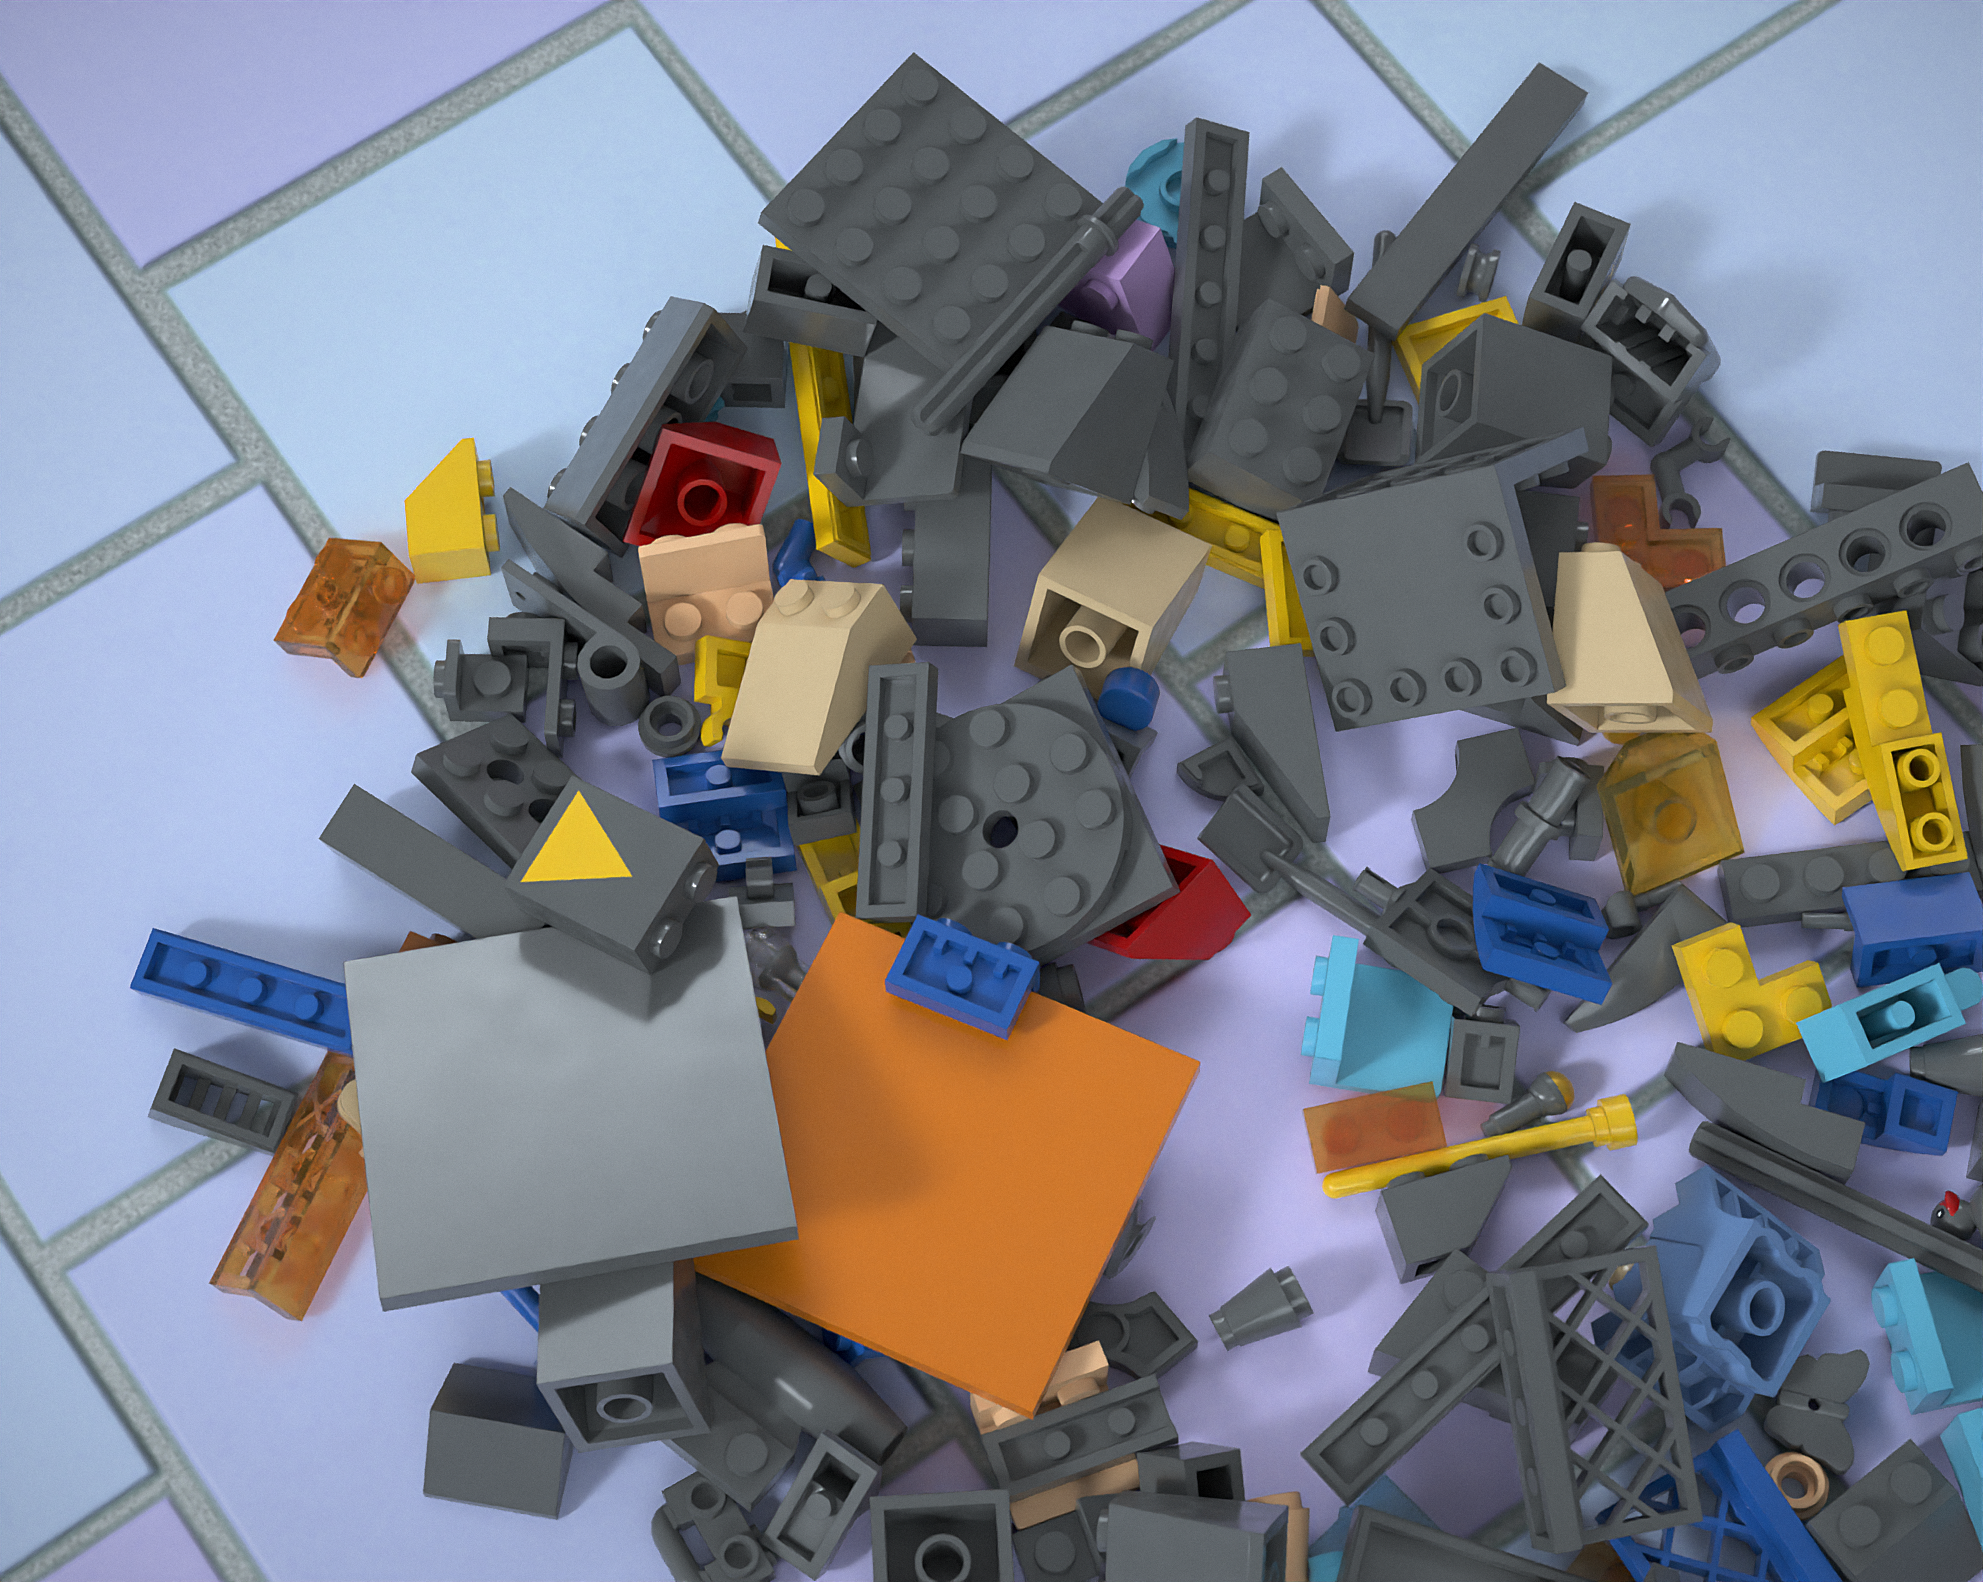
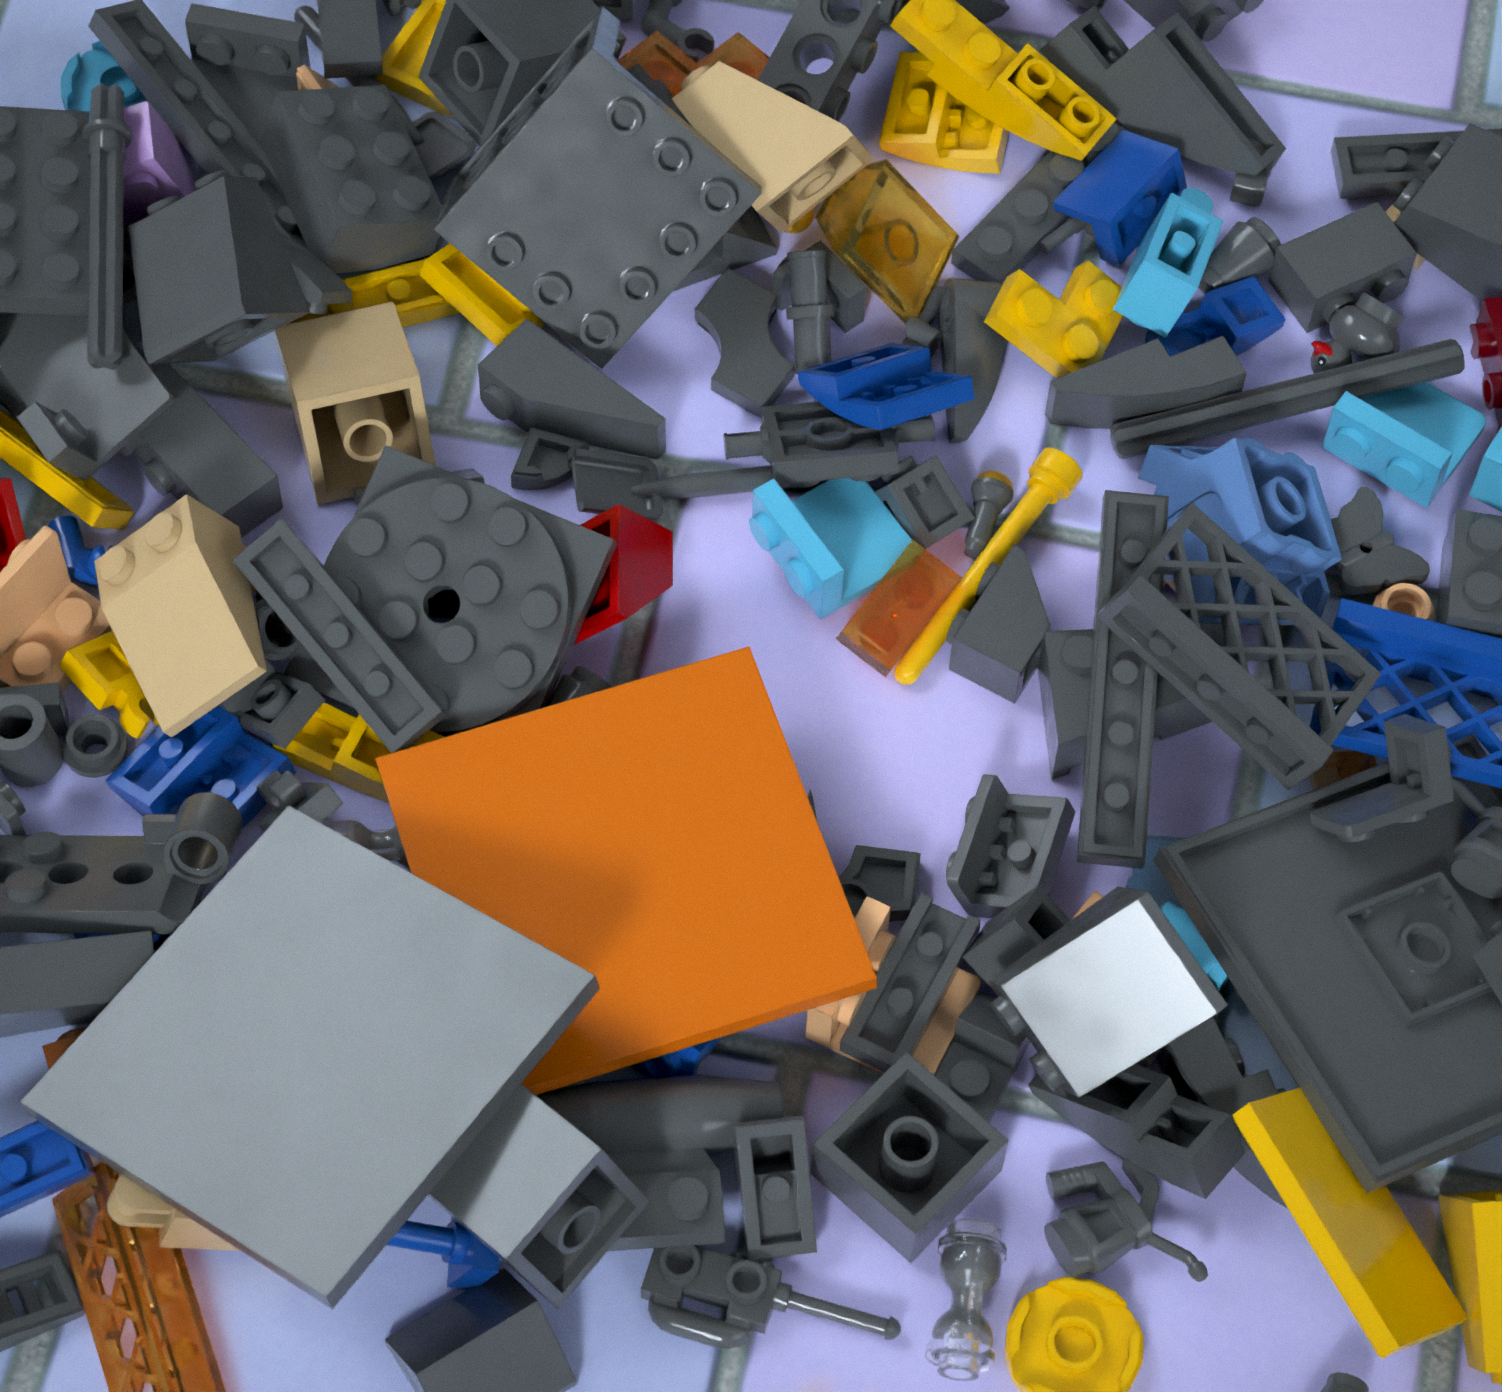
camera: 45 degrees left, 5 degrees down
dark grey brick [503,775,719,975] -> none
blue bracket [885,914,1040,1040] -> none
blue piece [1097,667,1160,731] -> none
dark grey cone [1208,1265,1314,1352] -> none
none -> dark grey bracket [946,774,1076,919]

